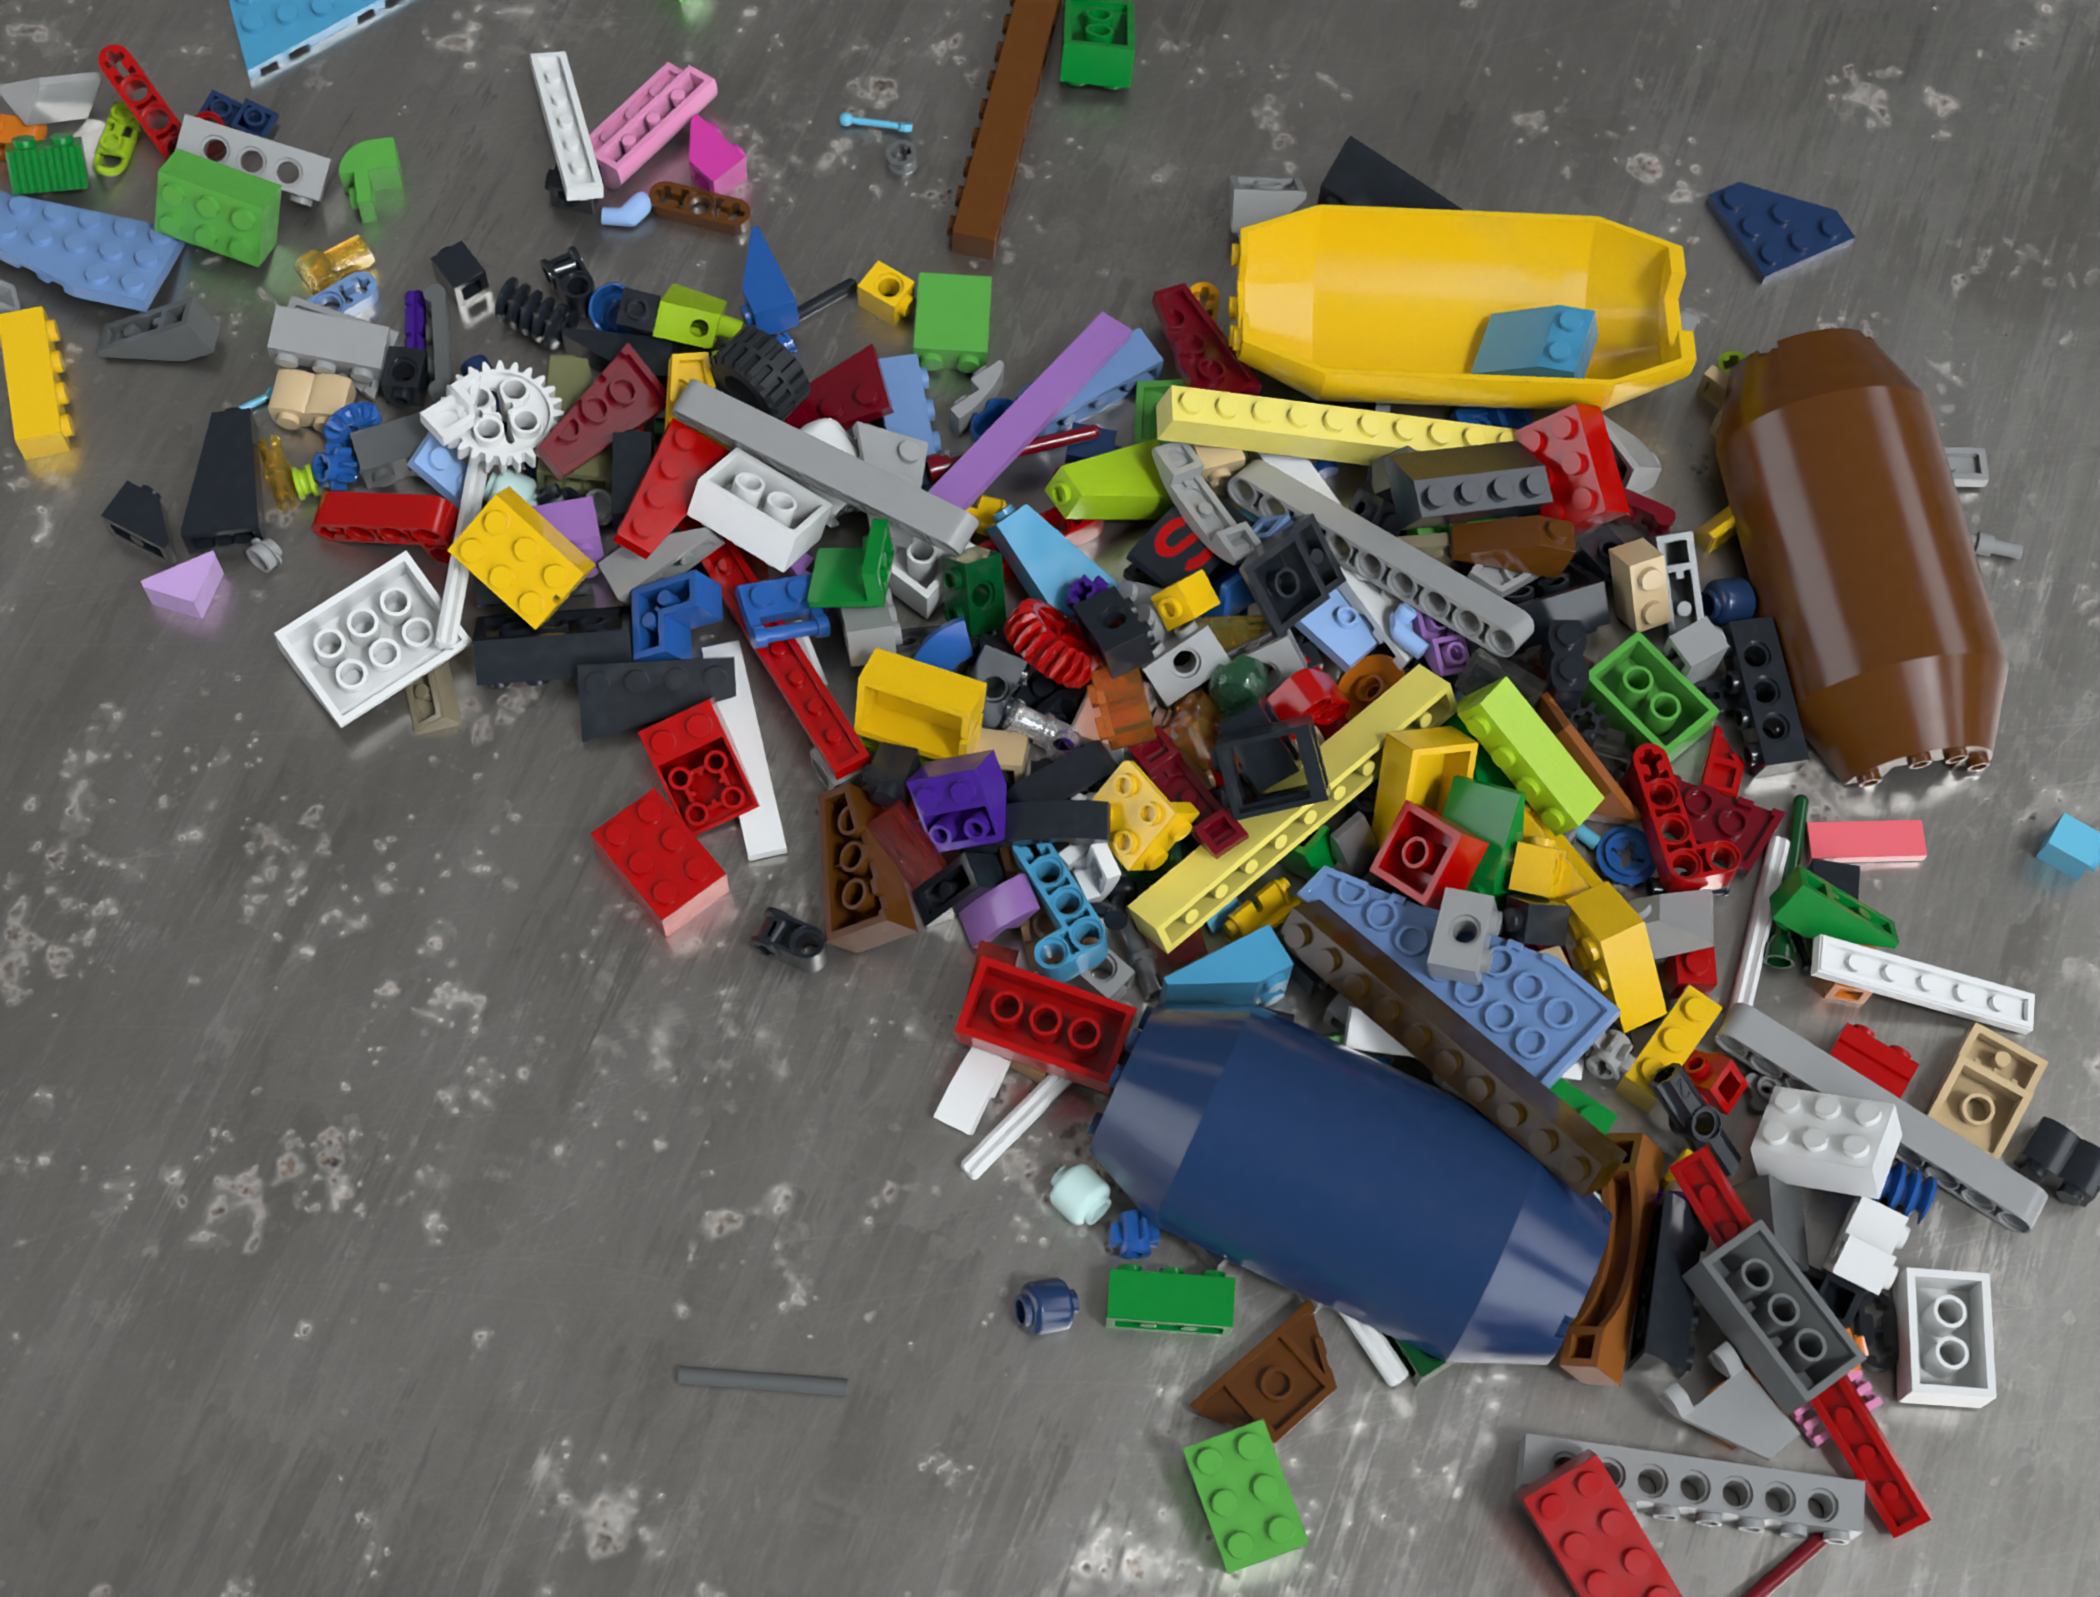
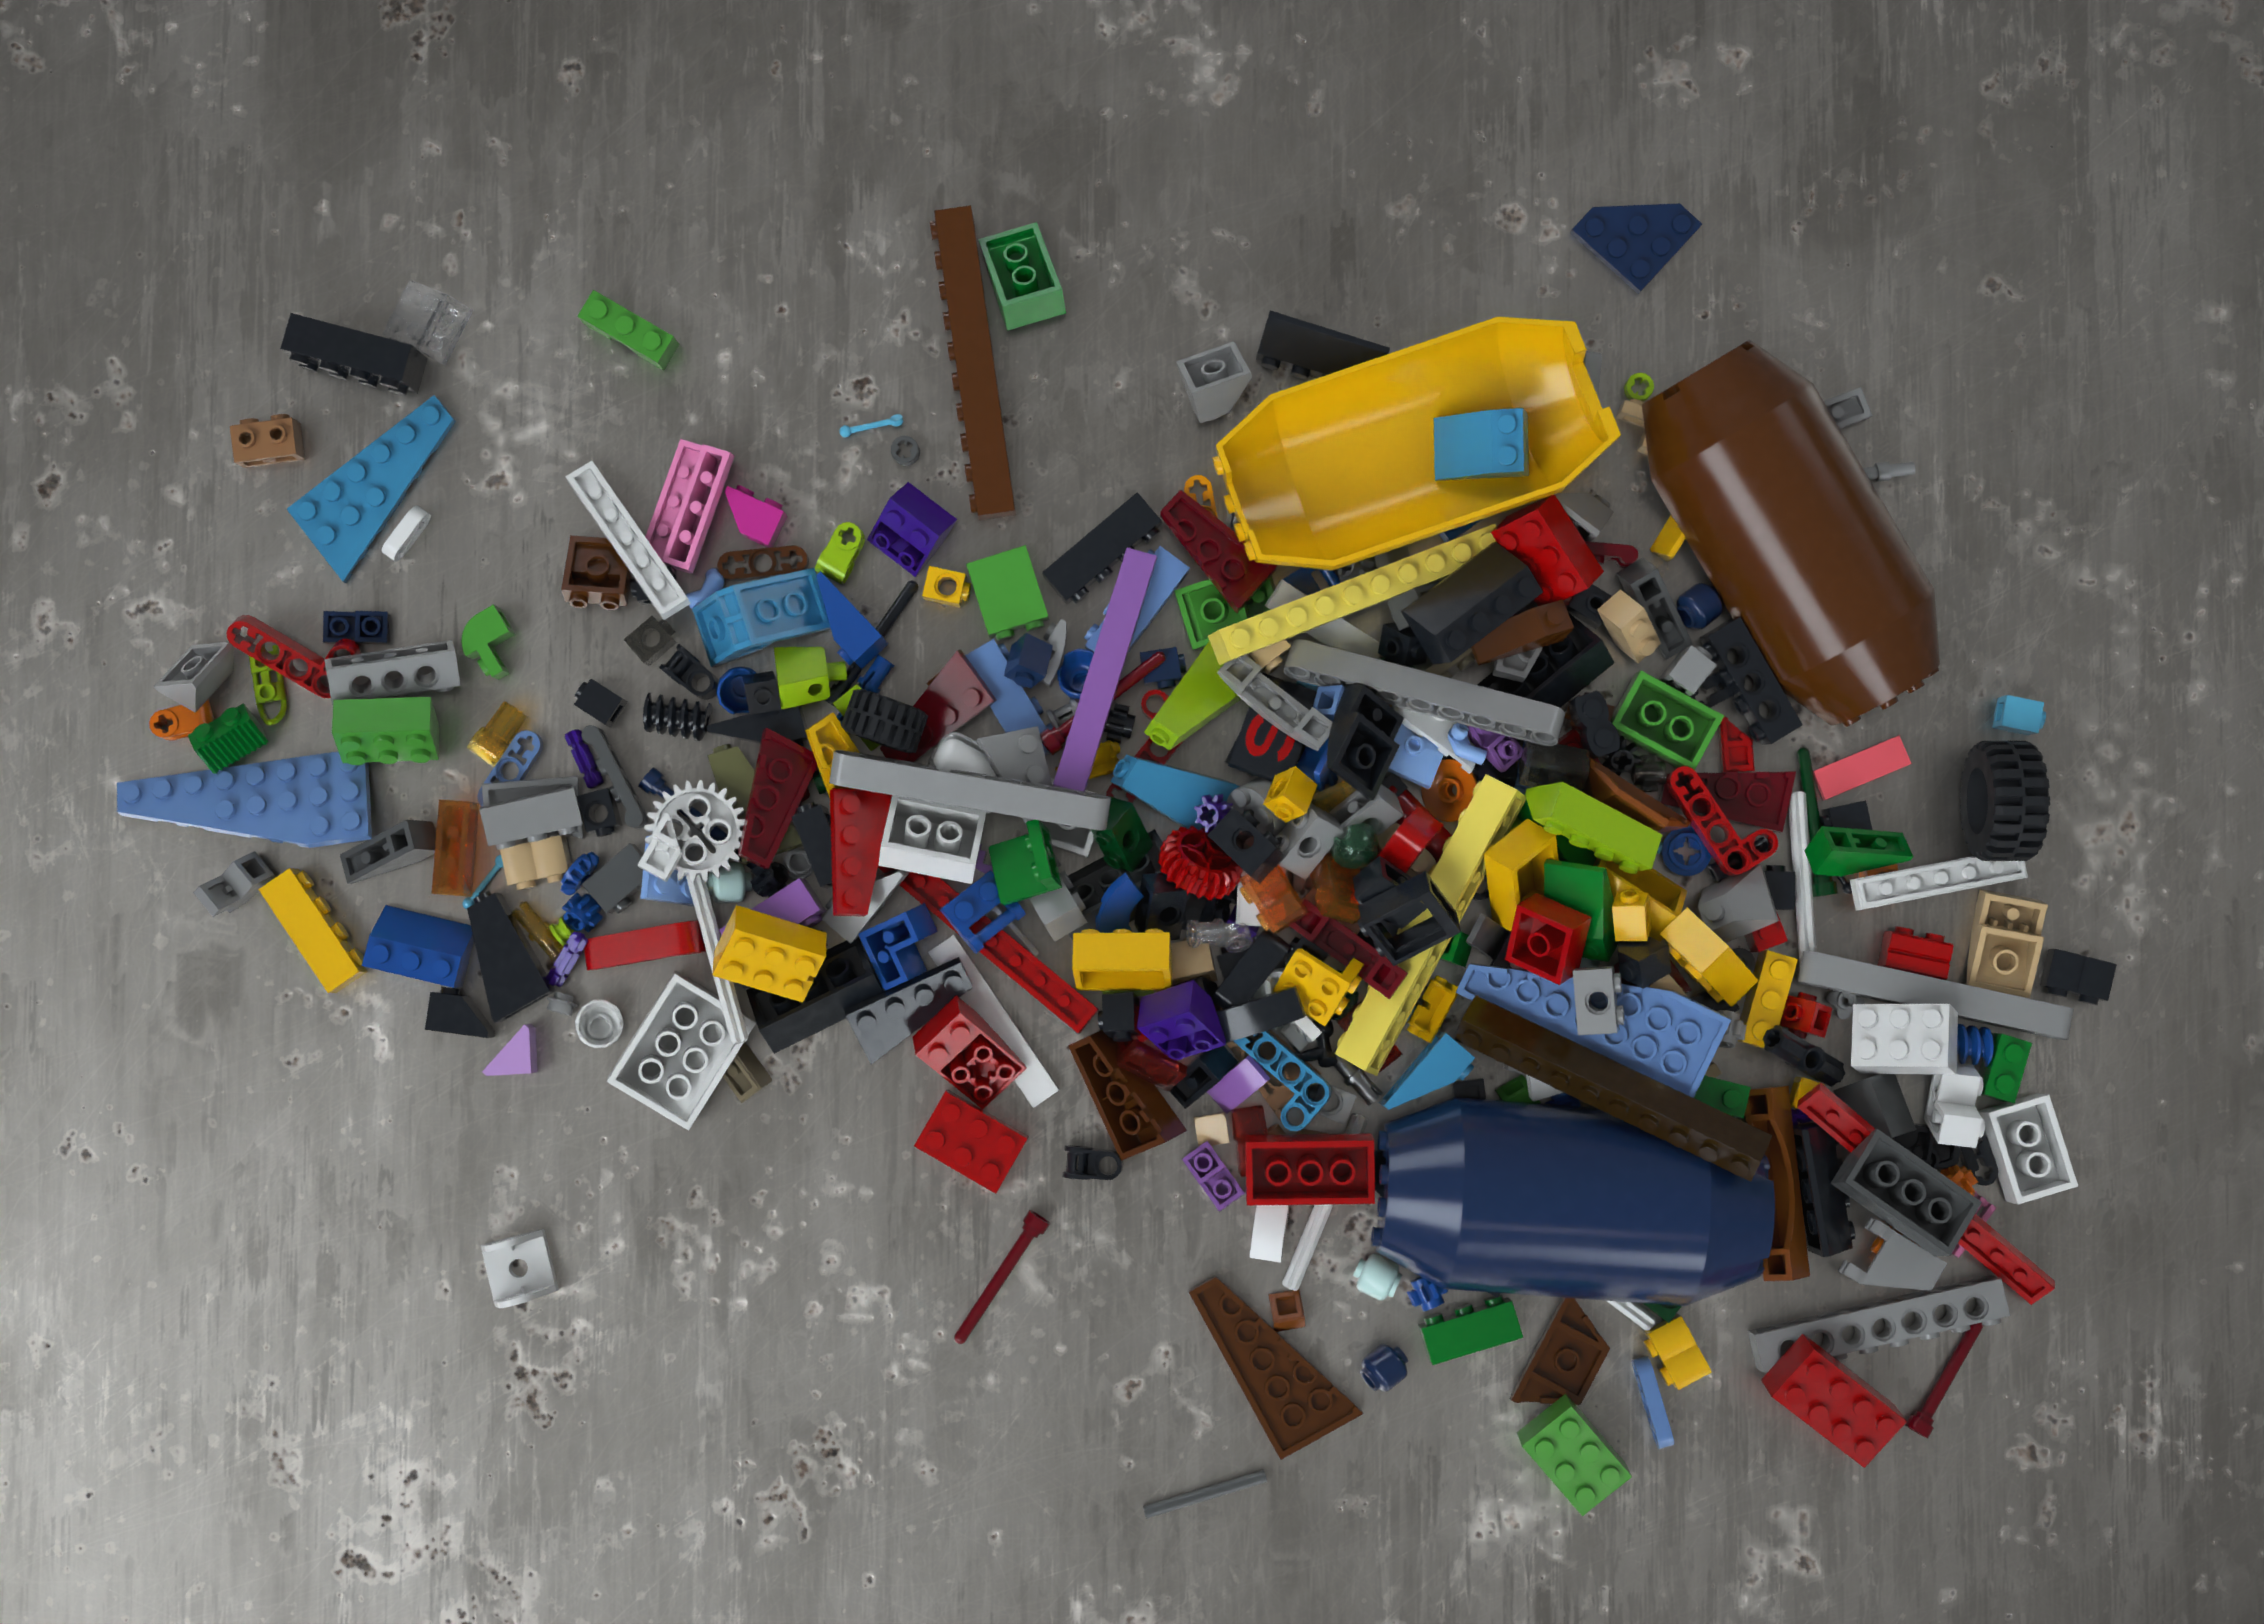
camera: 15 degrees left, 20 degrees up
none -> blue slope [362,905,474,988]
none -> white beam [382,505,431,562]
none -> clear orange brick [431,799,479,897]
none -> white hose [480,1229,559,1309]
none -> axle [546,931,588,987]
none -> reddish brown plate [561,535,631,611]
none -> white hair [575,1000,624,1048]
none -> clear smoke brick [624,615,677,666]
none -> dark azure bracket [692,568,830,667]
none -> lime piece [815,522,865,585]
none -> dark purple slope [867,482,957,577]
none -> dark red piece [954,1210,1050,1344]
none -> dark blue brick [1004,633,1053,689]
none -> black brick [1042,492,1162,604]
none -> black gear [1104,703,1136,744]
none -> medium lavender slope [1182,1141,1245,1212]
none -> reddish brown wing [1188,1276,1364,1460]
none -> tan slope [1193,1112,1230,1147]
none -> dark orange slope [1268,1289,1306,1332]
none -> medium blue beam [1632,1356,1674,1449]
none -> yellow brick [1643,1313,1712,1390]
none -> black brick [1764,865,1795,910]
none -> black tyre [1960,741,2050,861]
none -> green brick [1979,1033,2032,1104]

